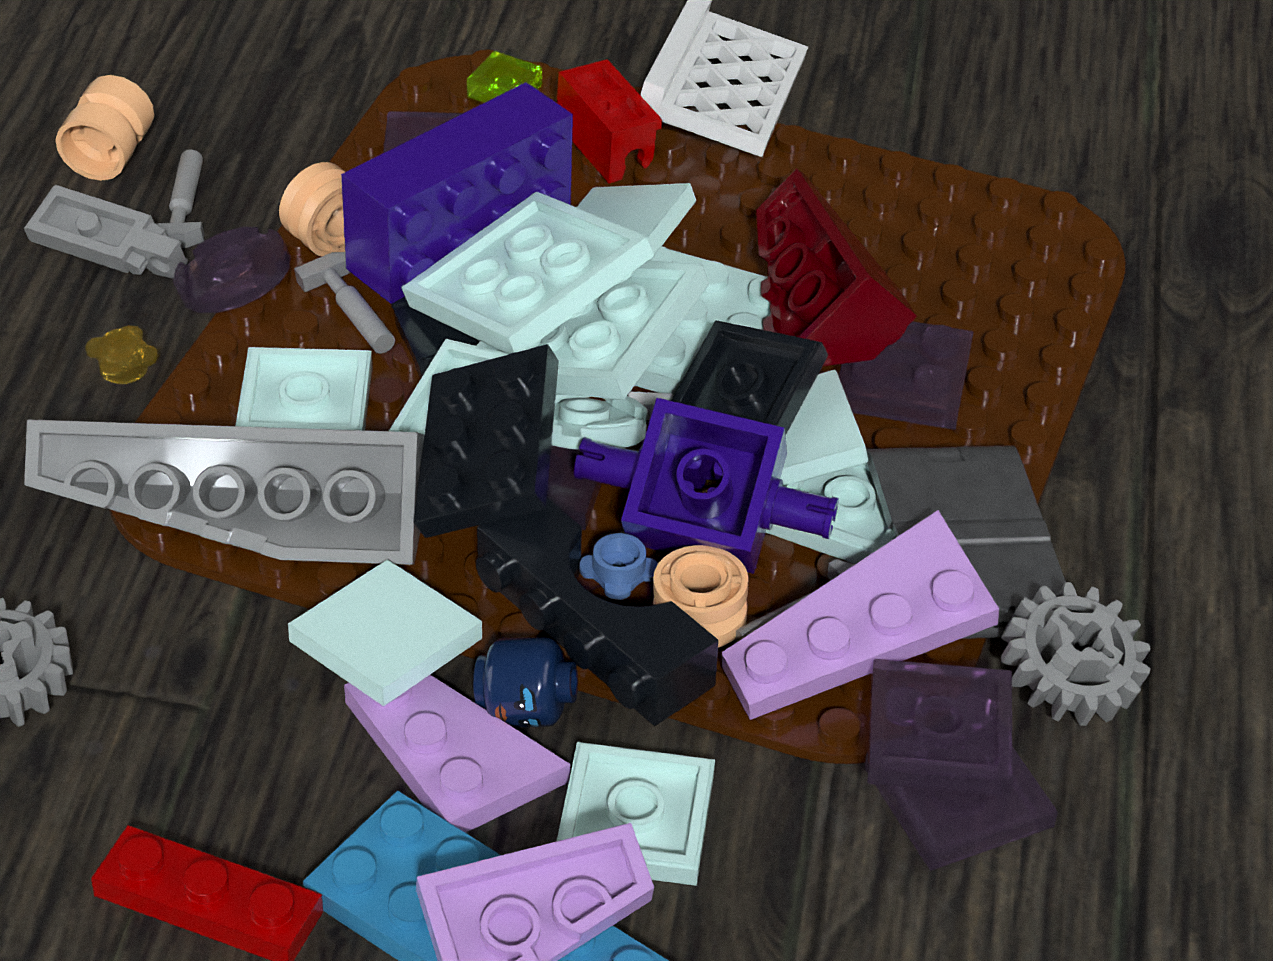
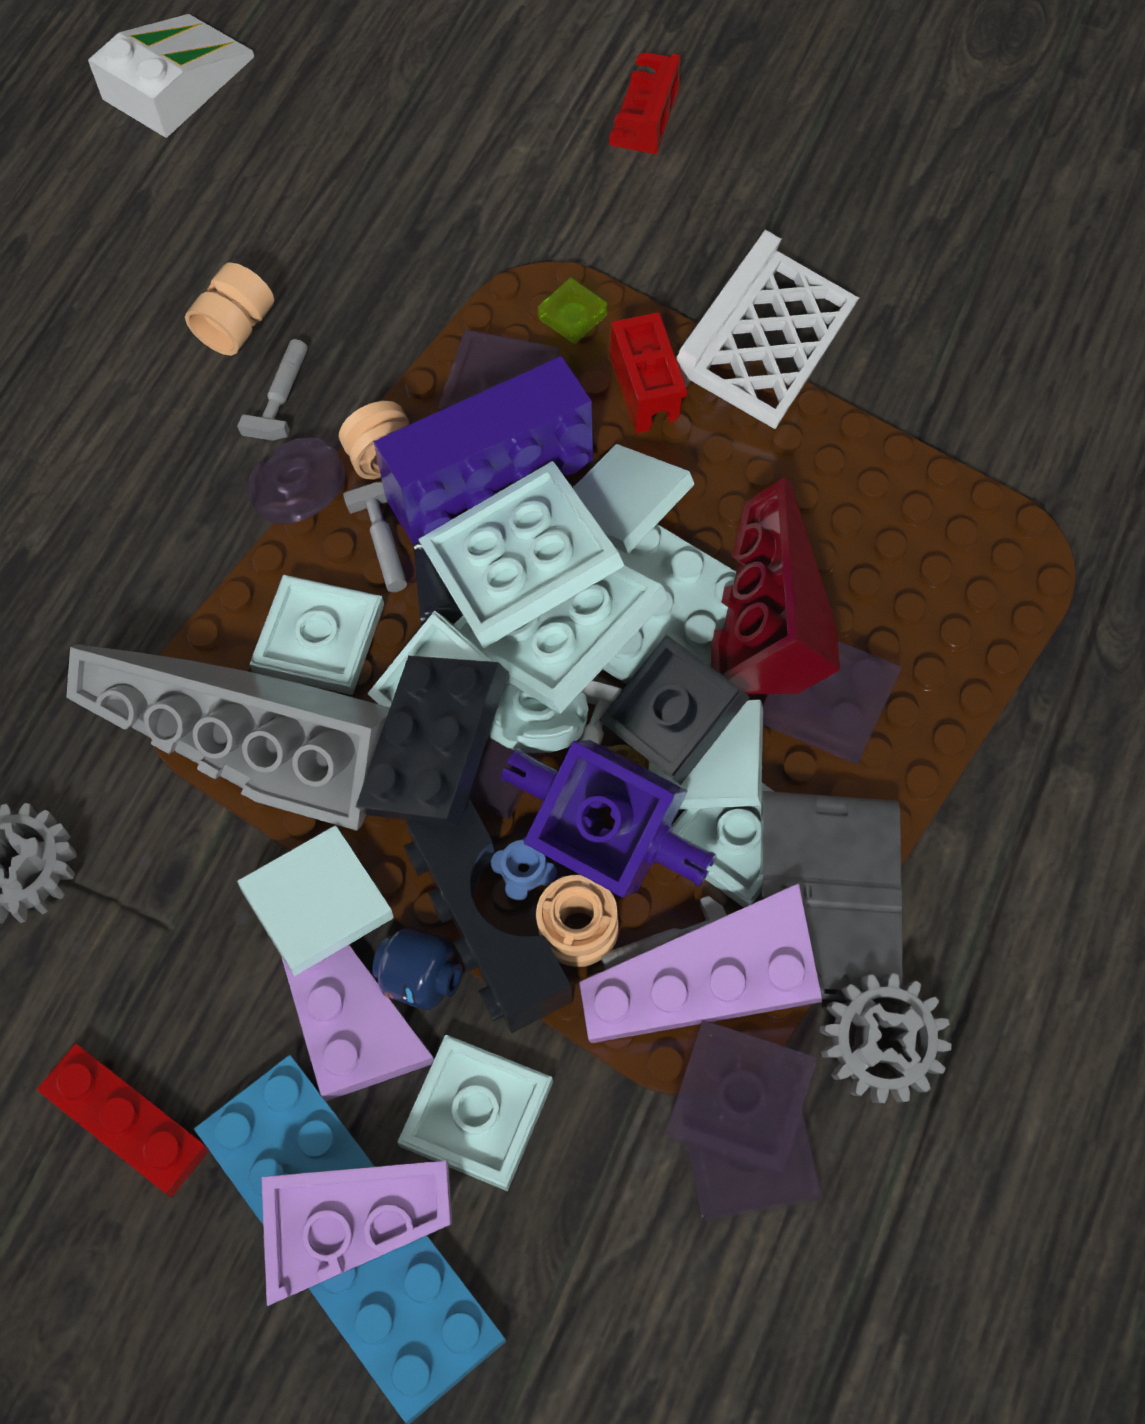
camera: 20 degrees right, 20 degrees up
light grey hinge [24,185,188,279] -> none
clear yellow plate [86,326,158,384] -> none

